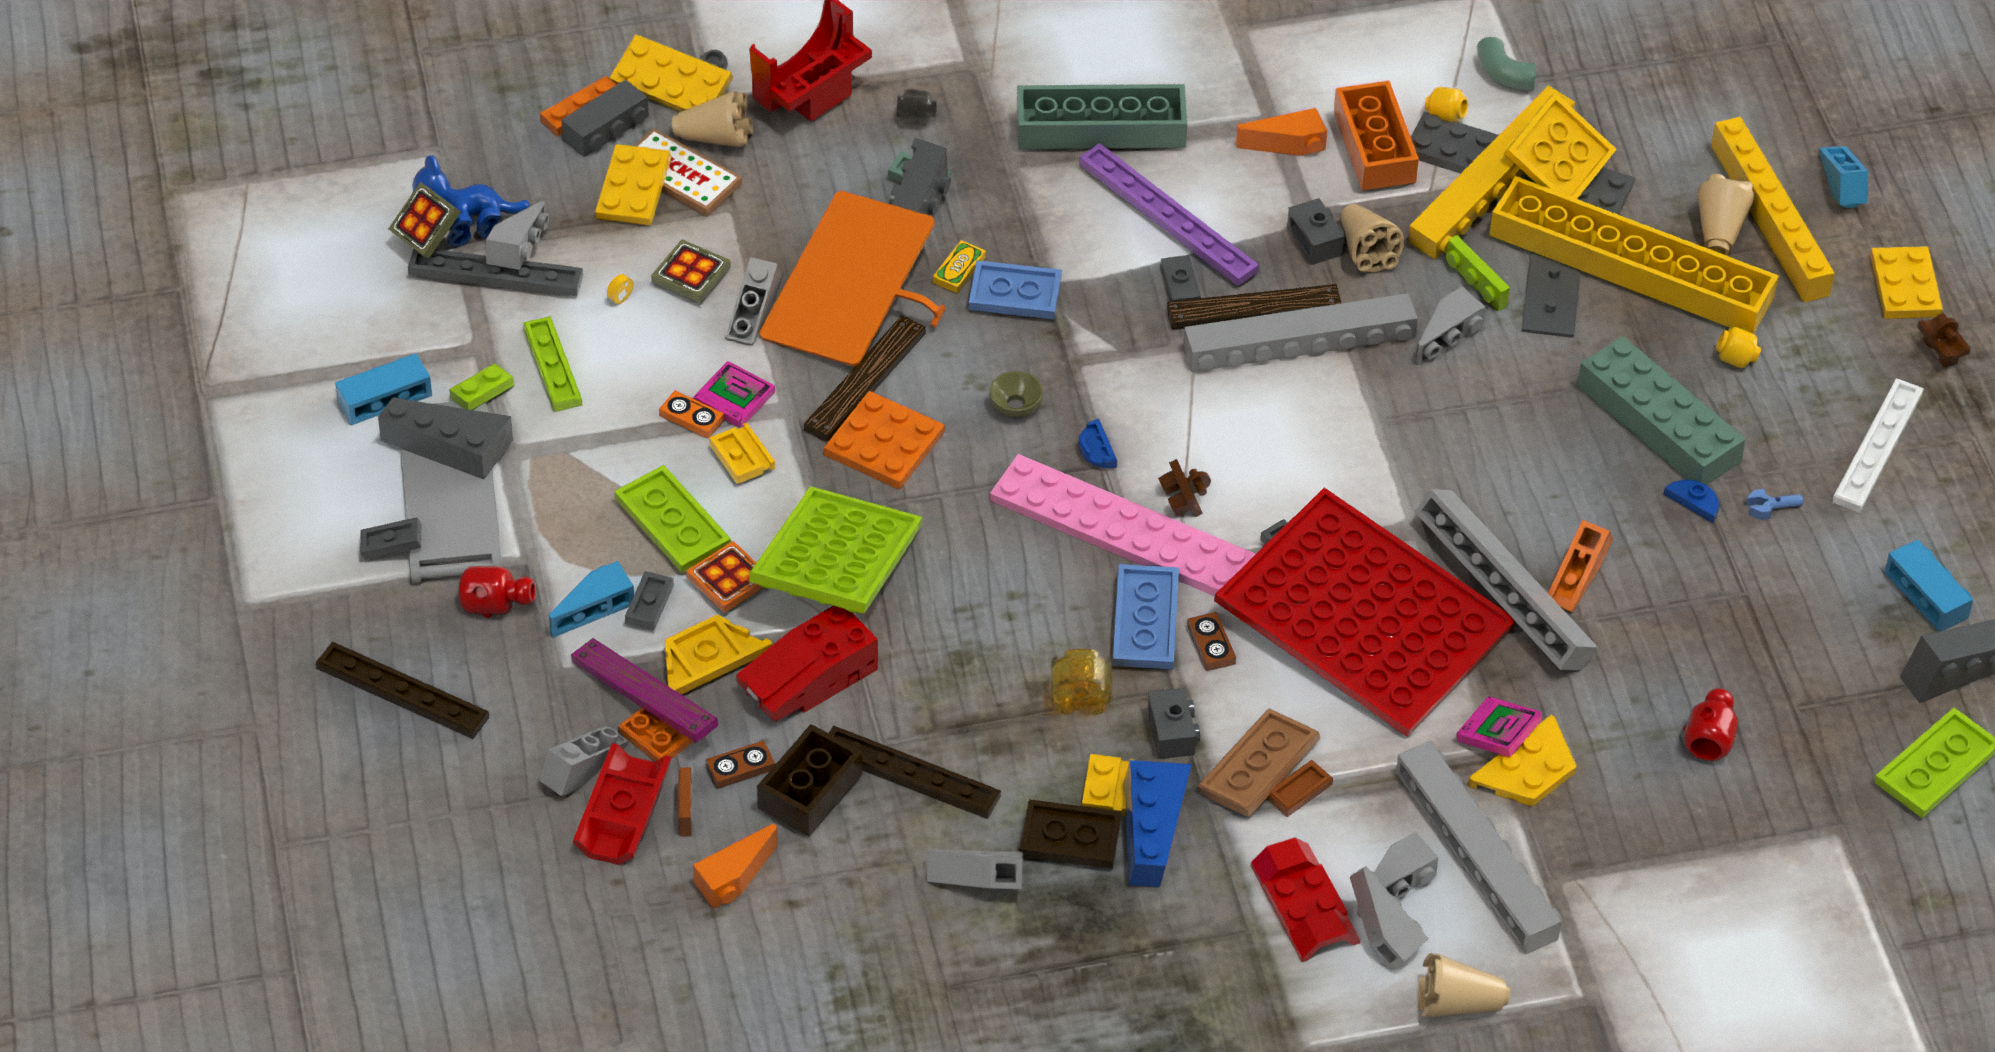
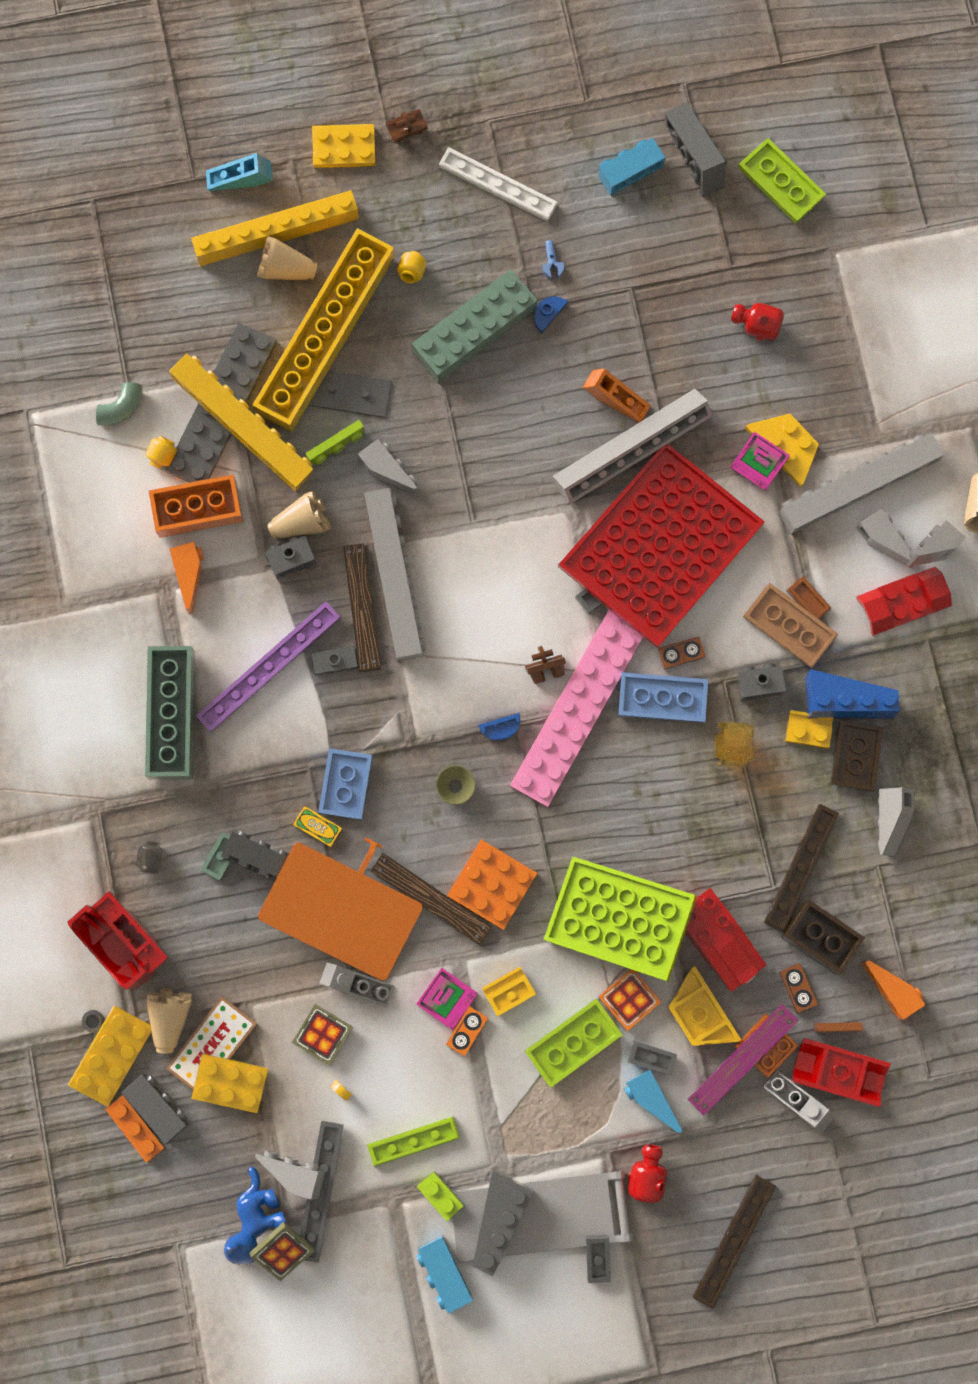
camera: 90 degrees left, 30 degrees up
yellow plate [1504,92,1617,199] -> none

